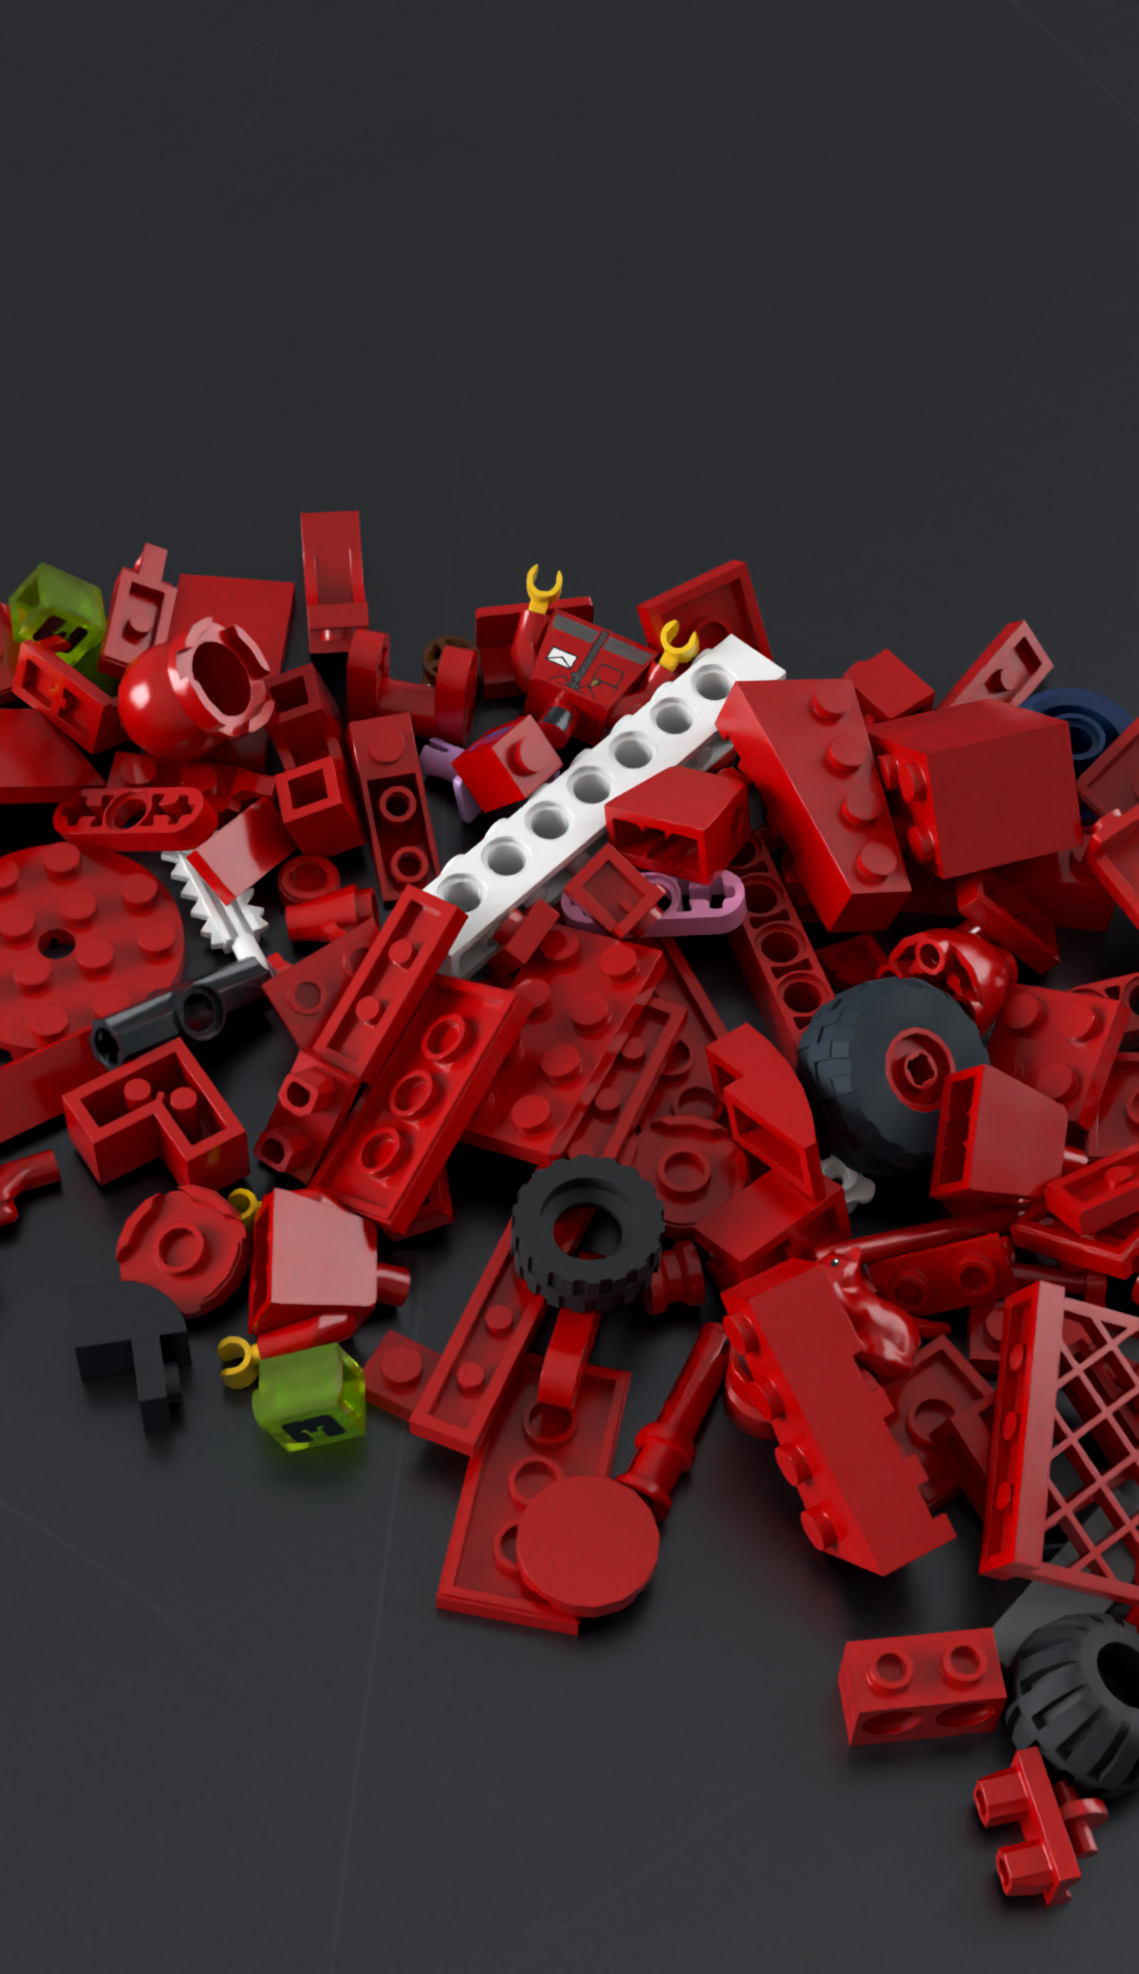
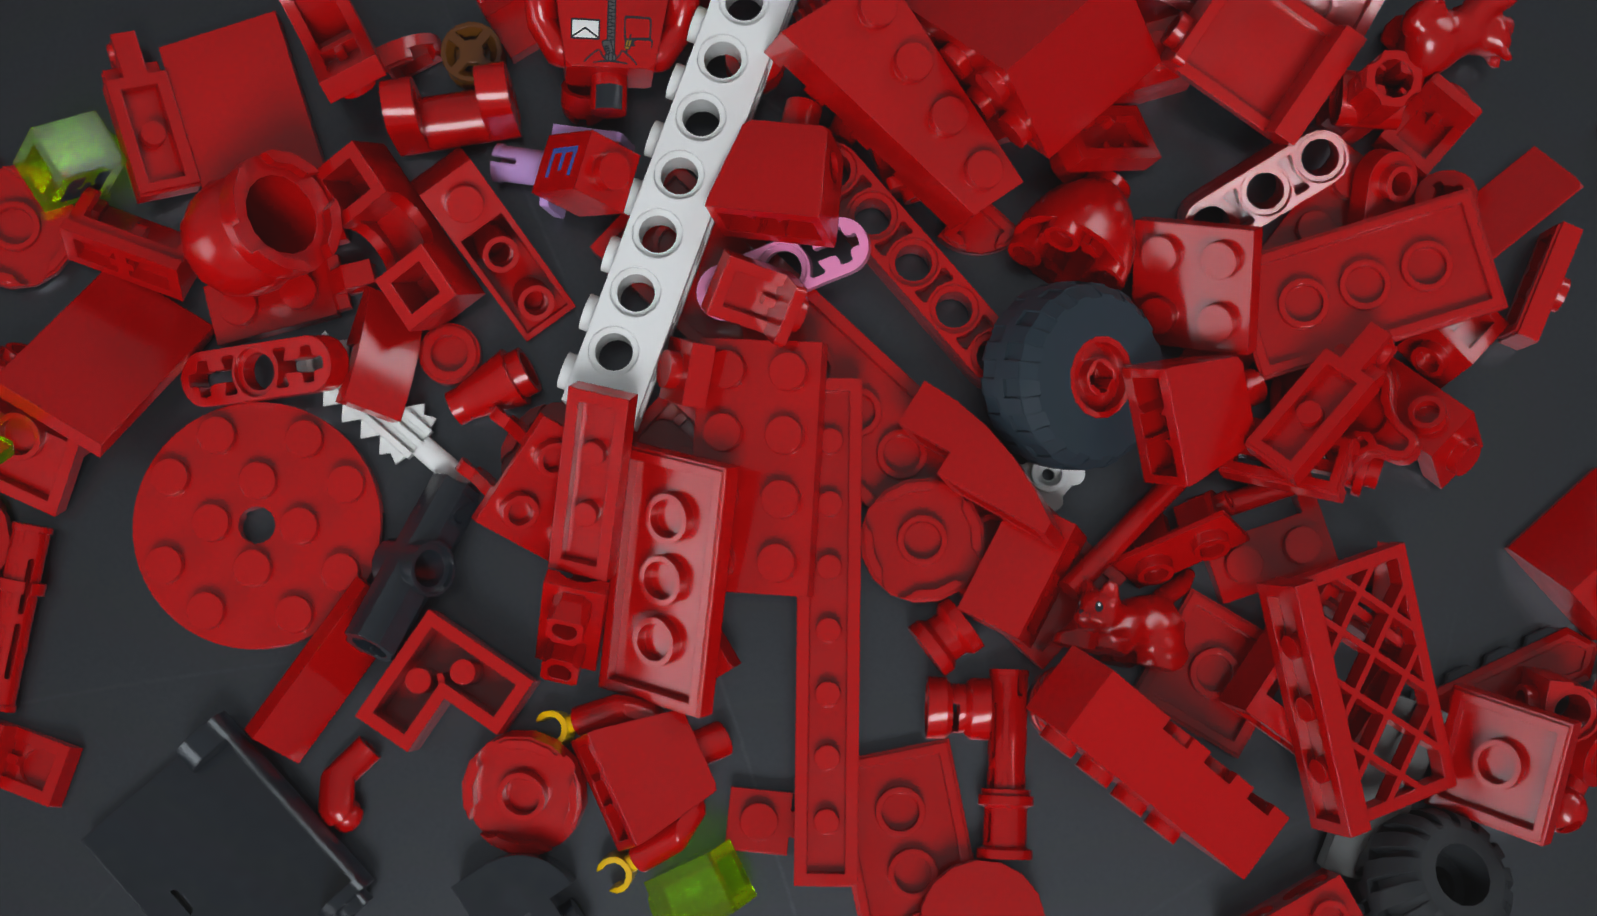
camera: 25 degrees left, 30 degrees up
black tyre [511,1155,666,1313] -> none
red beam [537,1250,607,1410] -> none
none -> red tile [375,33,442,79]
none -> red wheel [924,676,992,740]

